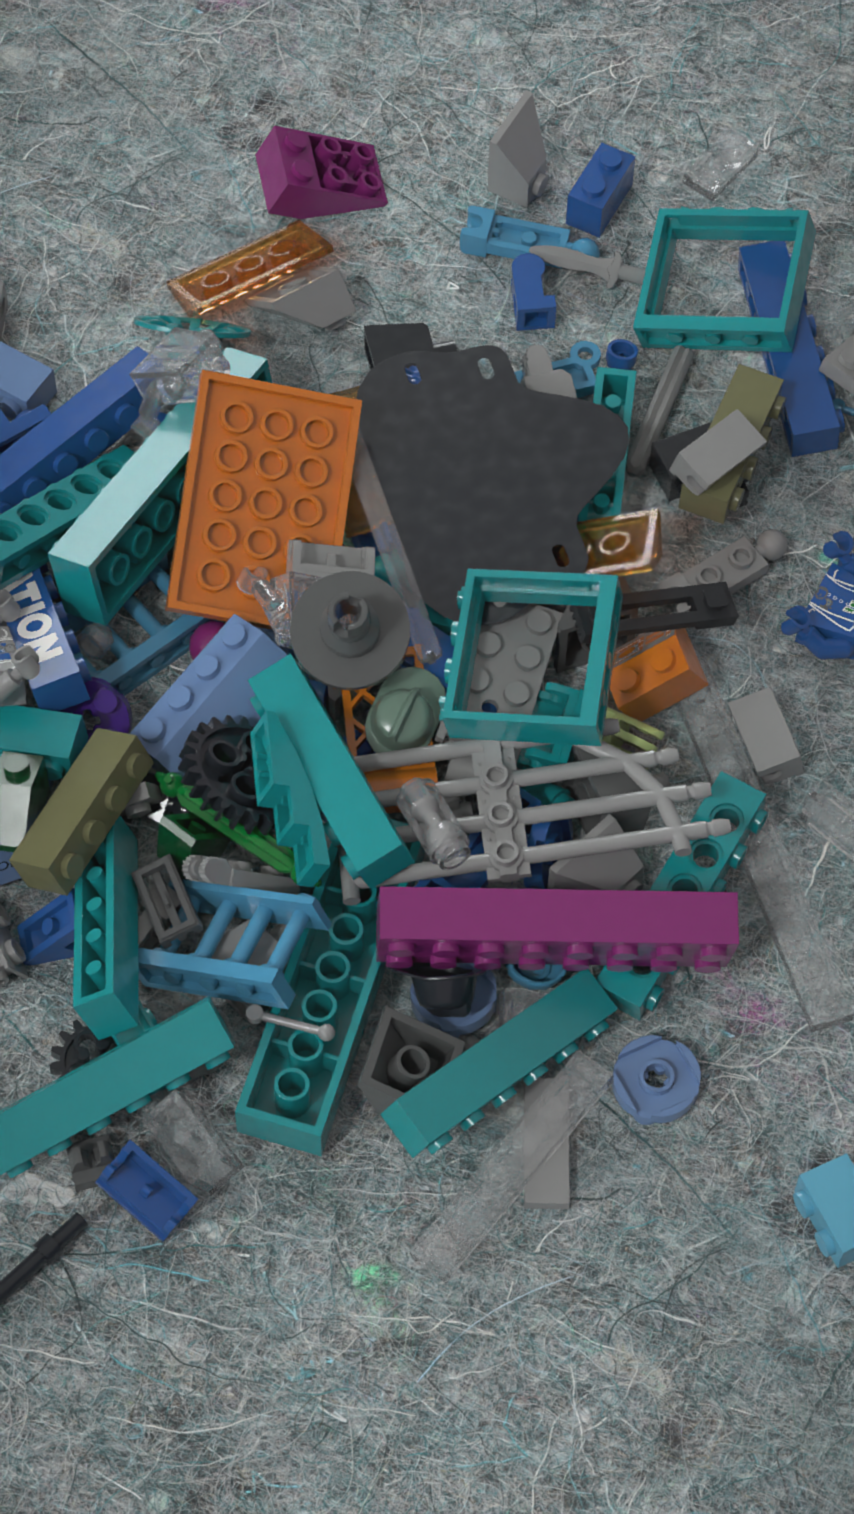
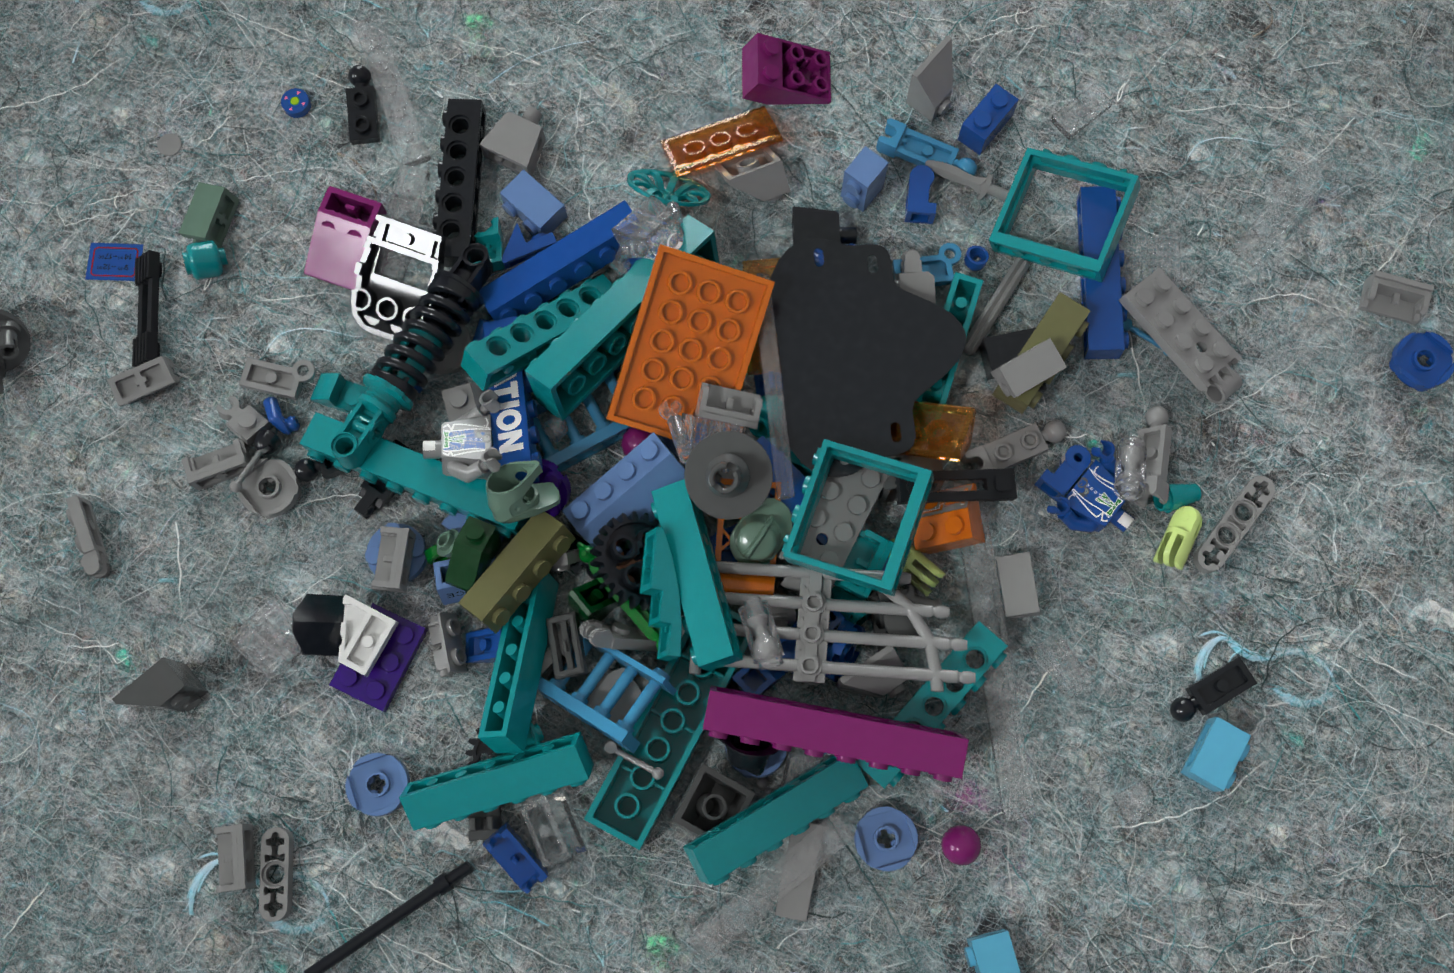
camera: 15 degrees right, 15 degrees up
none -> sand green helmet [486,460,561,524]
none -> medium blue brick [841,146,889,212]
none -> magenta piece [941,825,981,866]
none -> blue leg [1034,445,1091,501]

